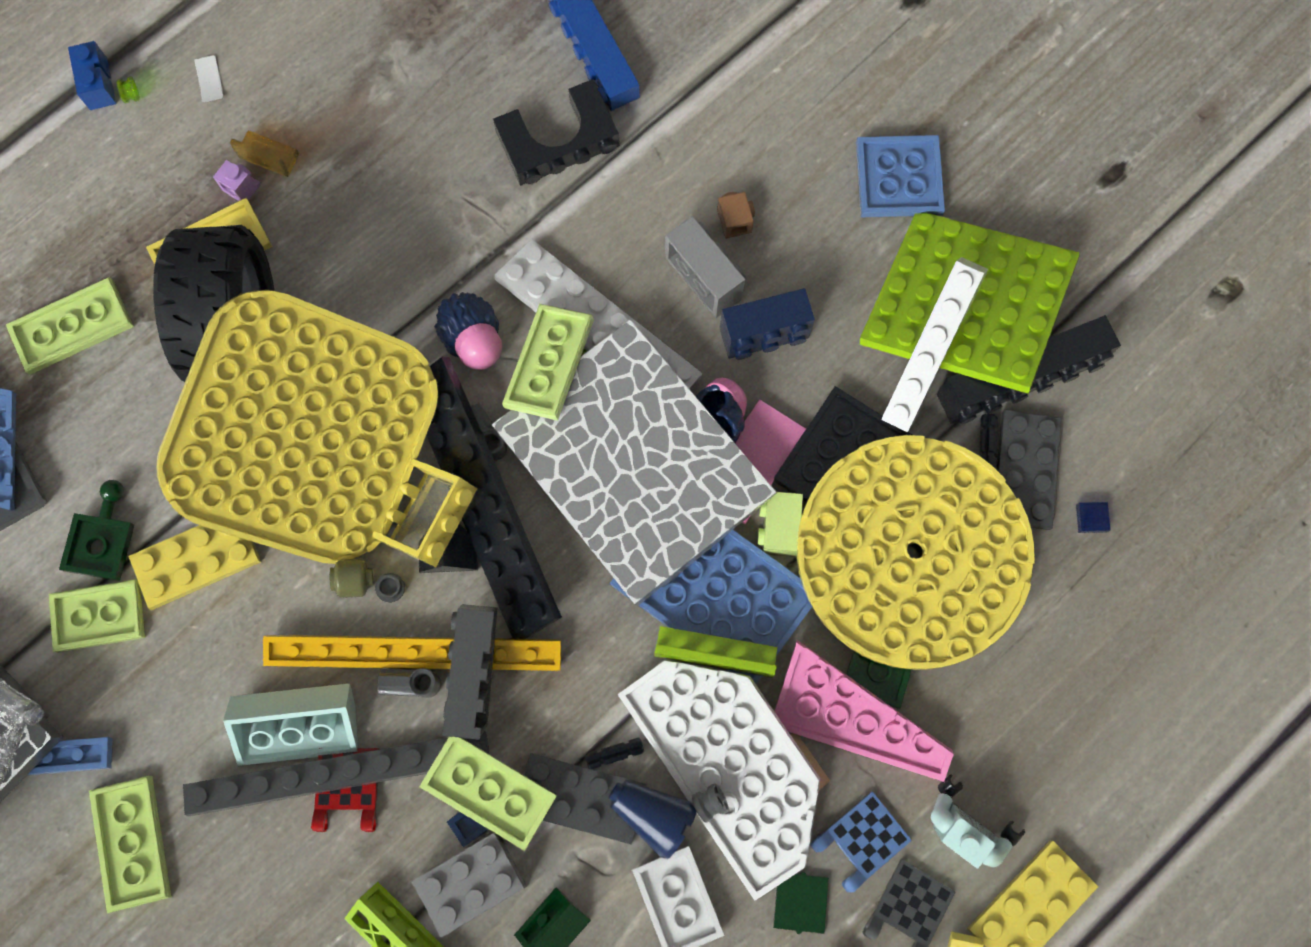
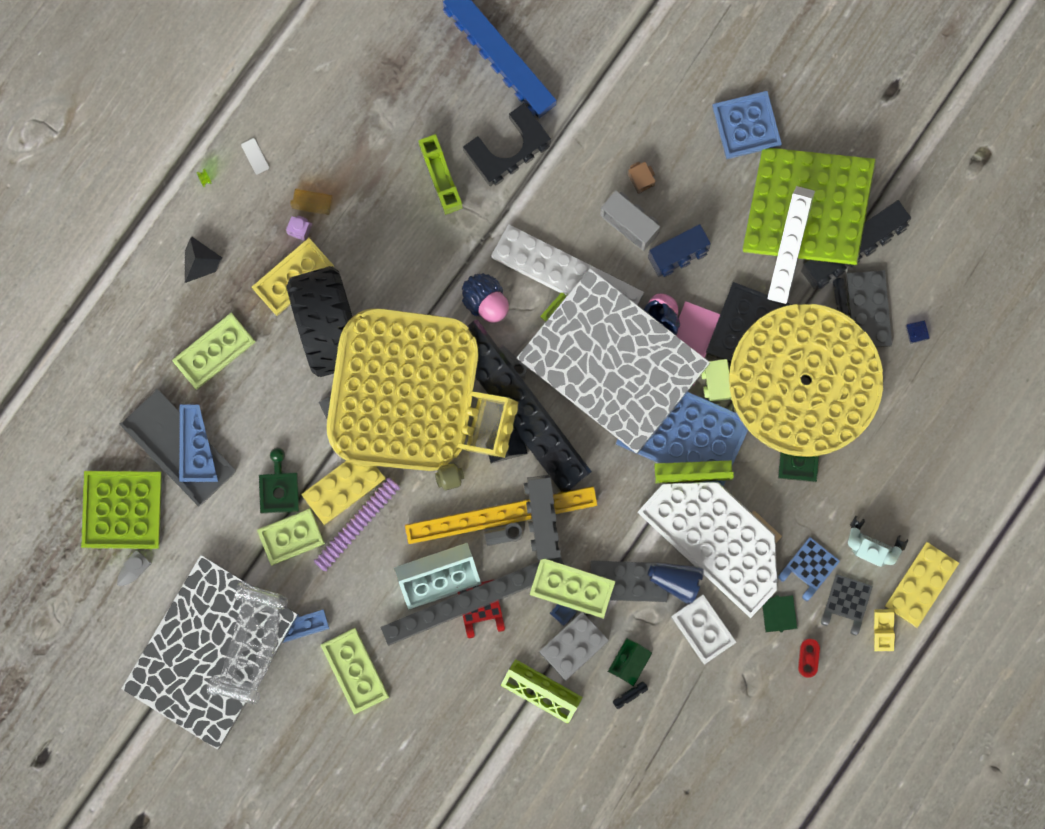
camera: 10 degrees left, 5 degrees up
blue piece [68,41,116,110] -> none
dark grey plate [375,573,405,603] -> none
yellowish green tile [502,304,594,421] -> none
black axle [585,738,644,769] -> none
dark grey wheel [692,783,729,823] -> none
bright pink wing [774,640,954,782] -> none
none -> black slope [184,237,222,283]
none -> lavender piece [314,478,400,572]
none -> lime arch [418,134,463,215]

